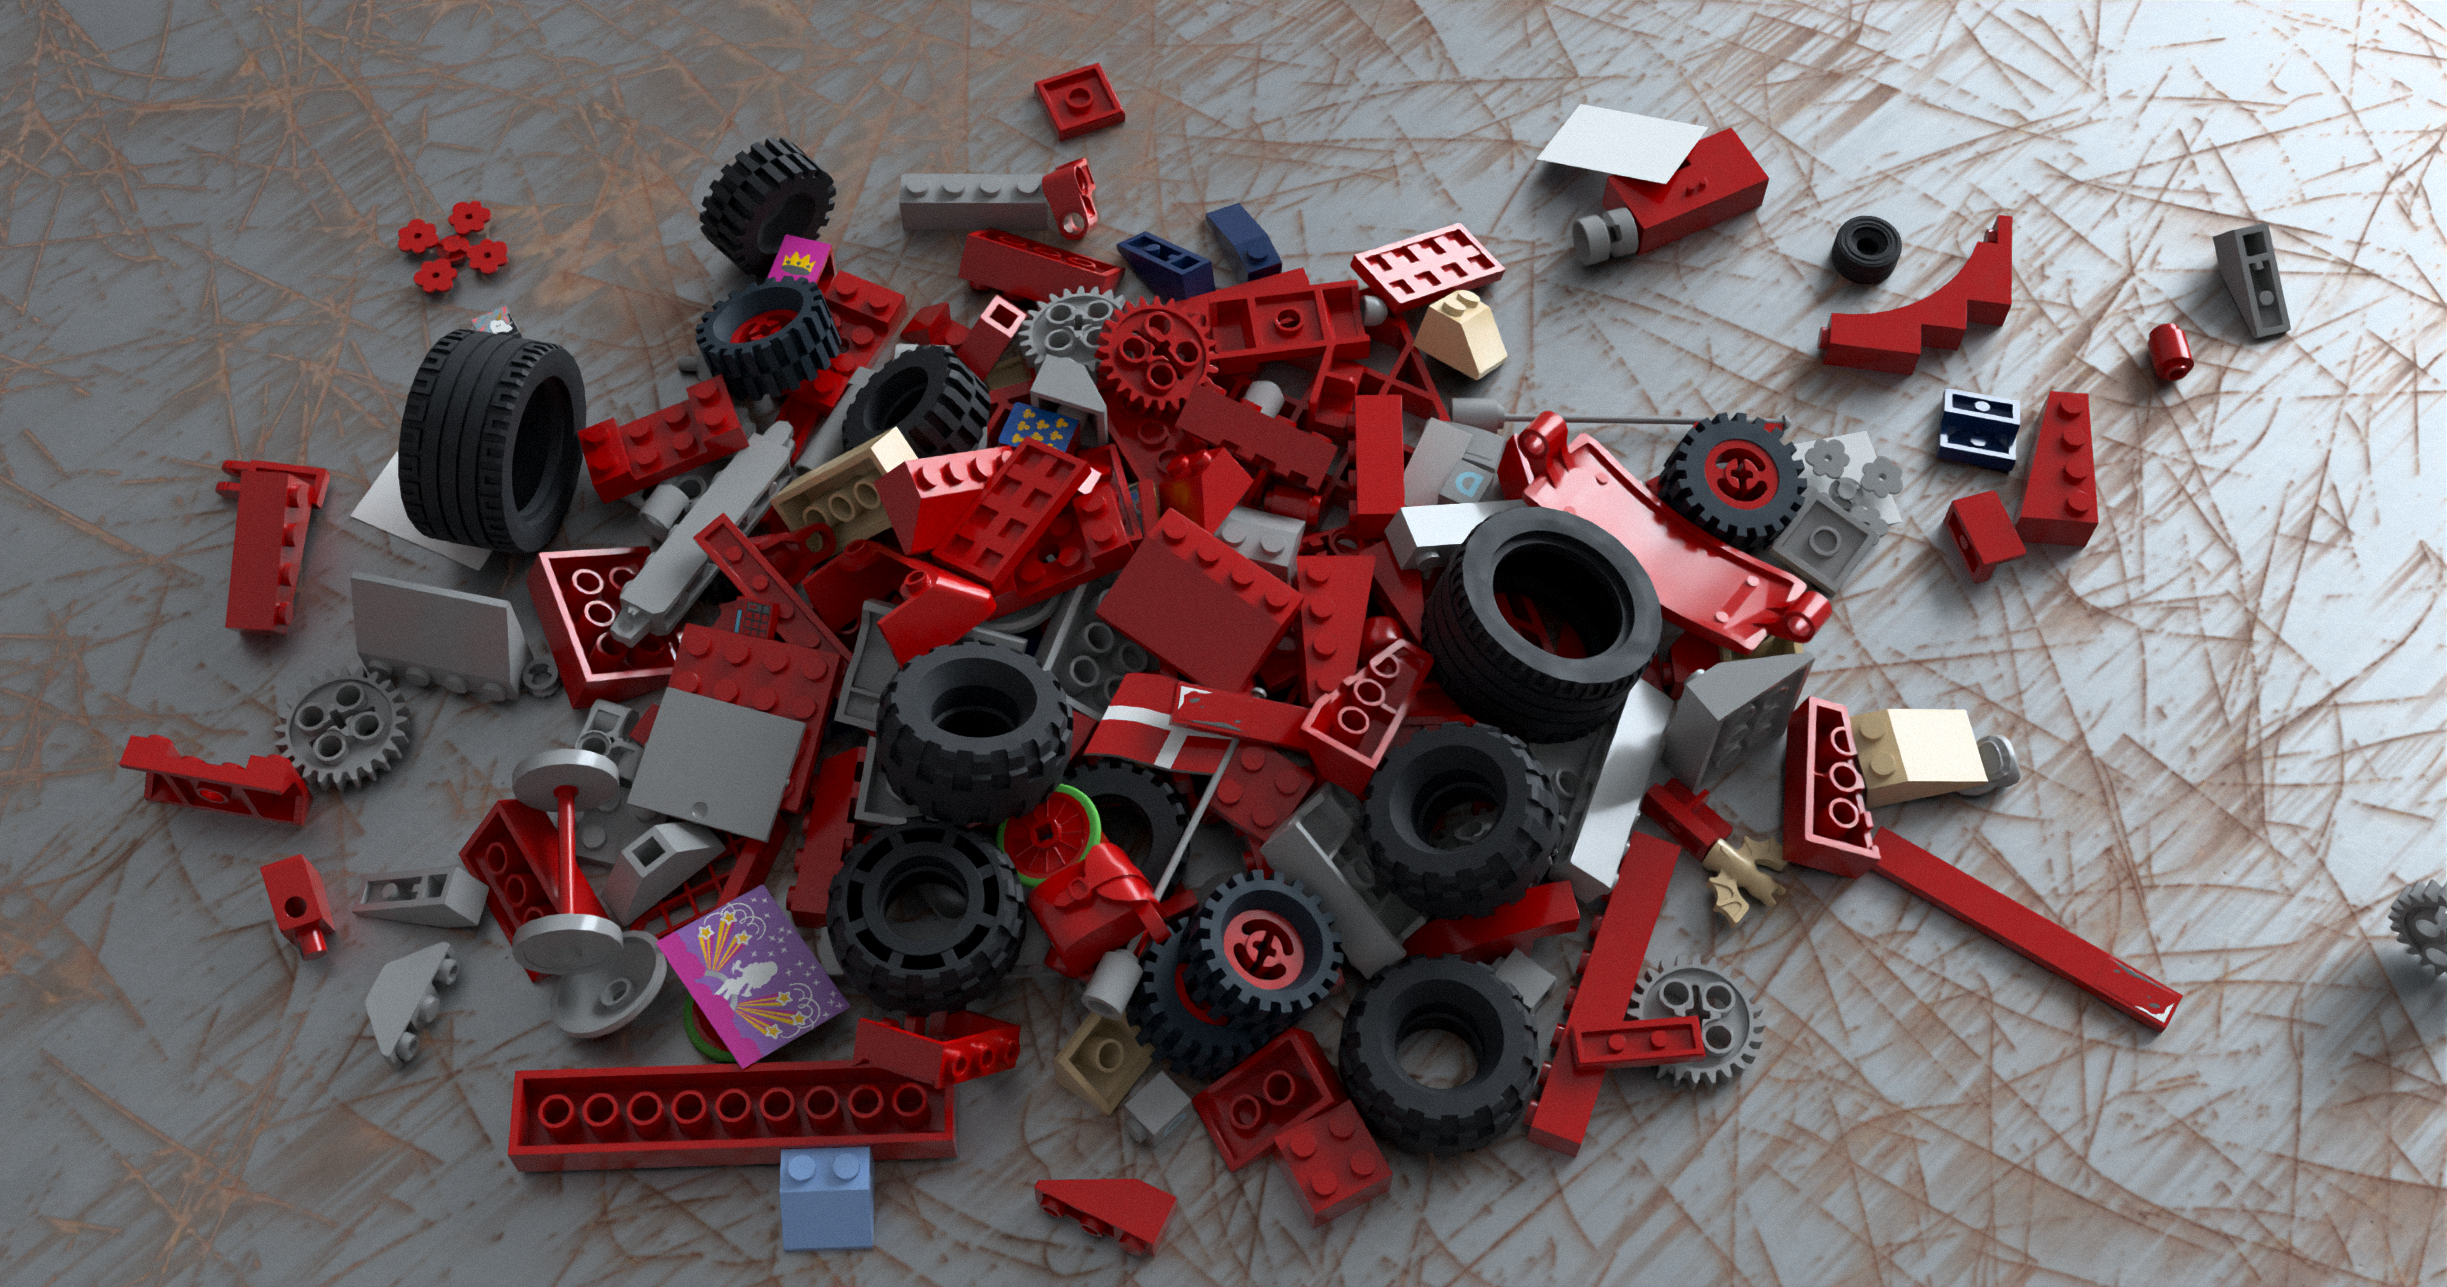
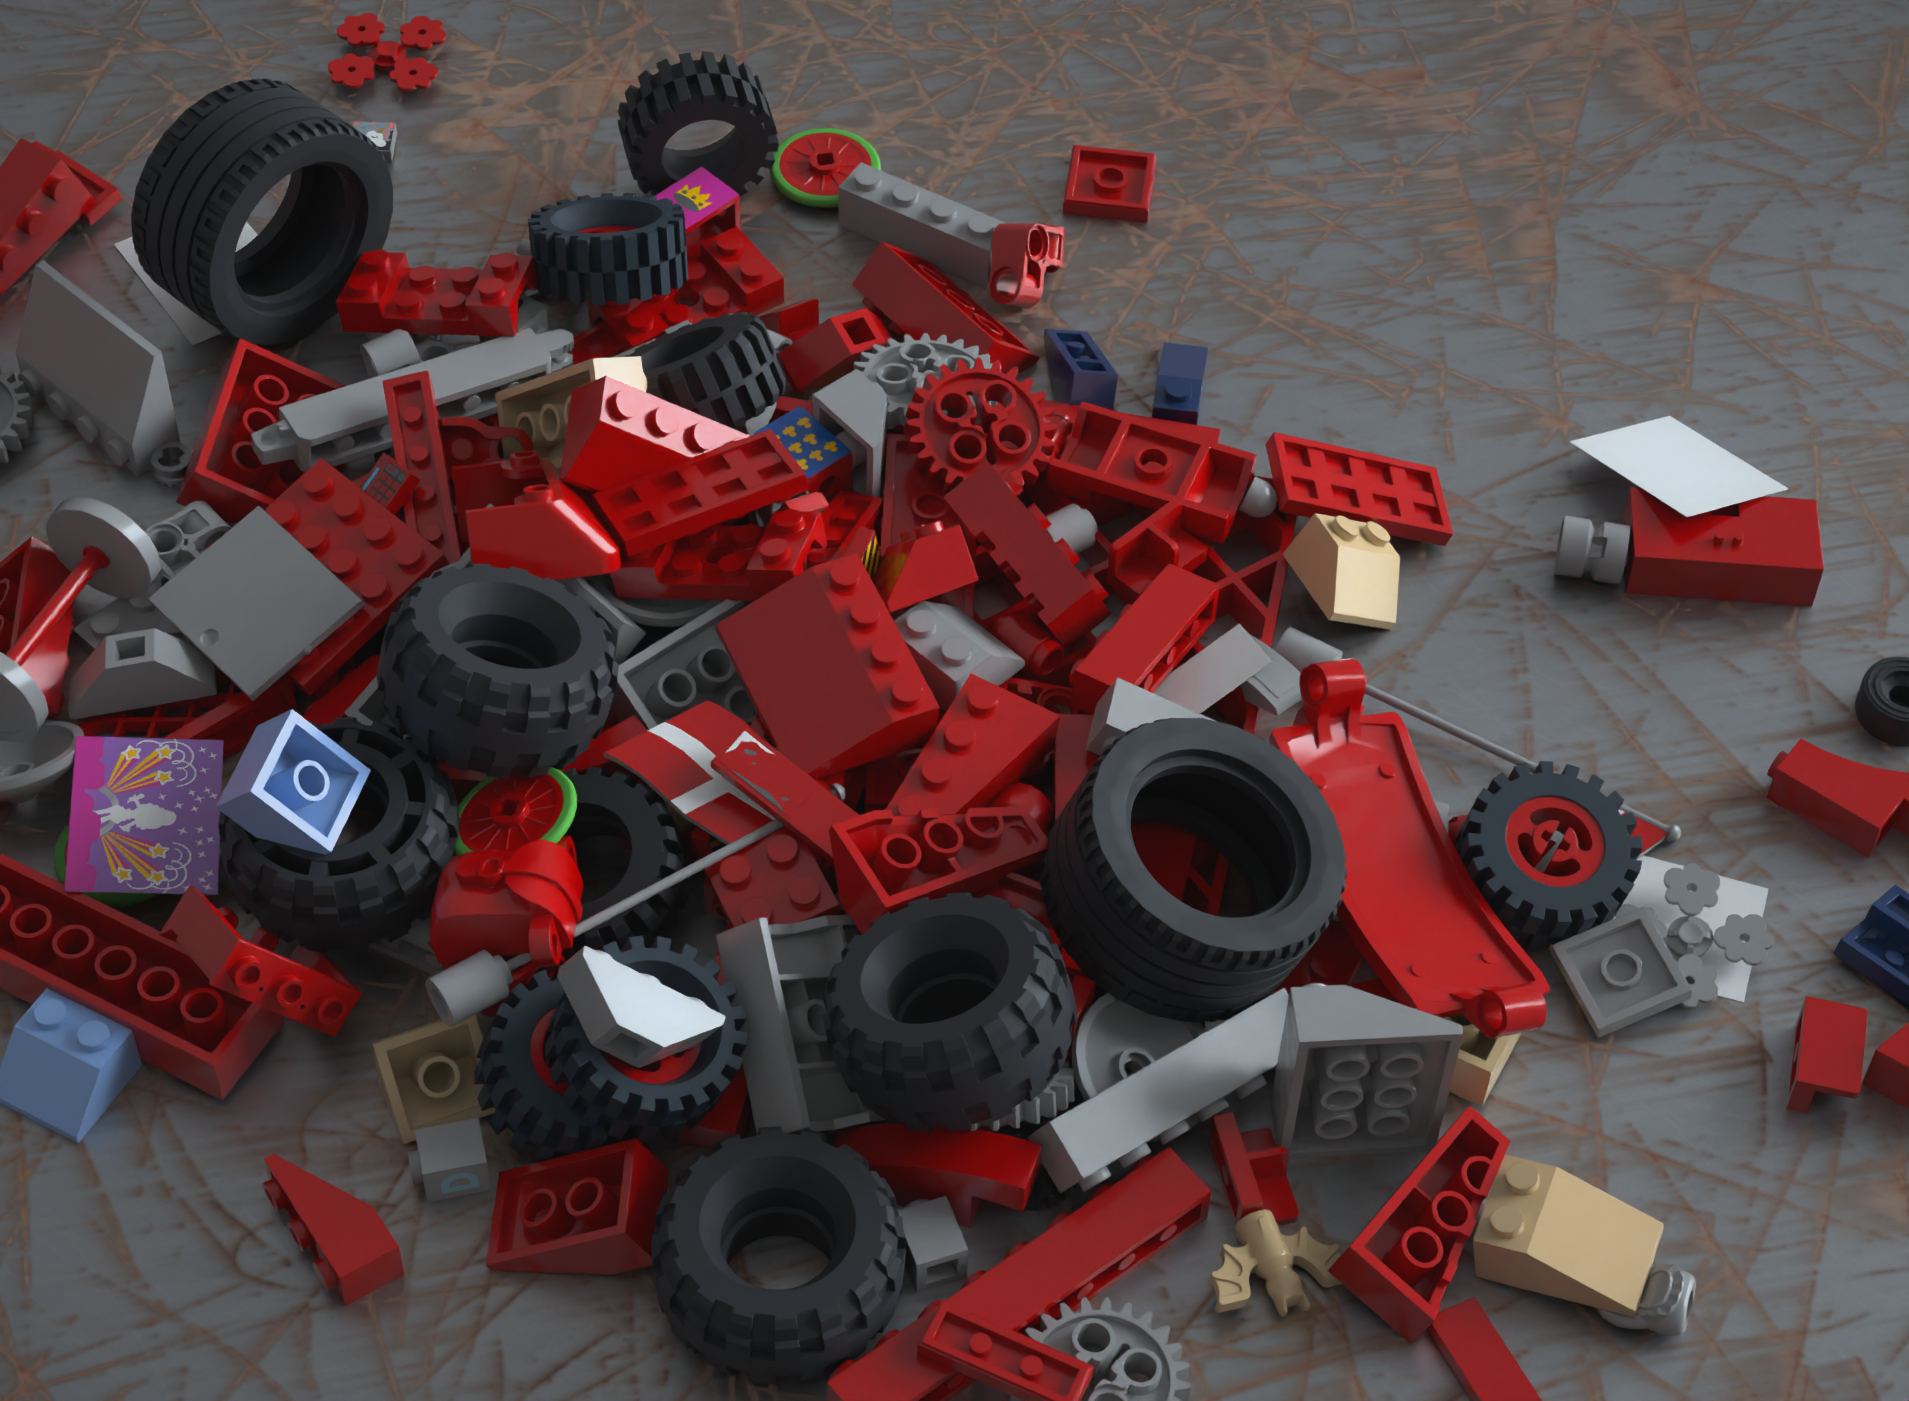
camera: 30 degrees right, 10 degrees down
red brick [1272,1099,1393,1230] -> none
light grey brick [1437,459,1495,505] -> none
none -> light blue slope [216,709,371,855]
none -> slope [557,946,726,1068]
none -> red wheel [770,128,881,208]

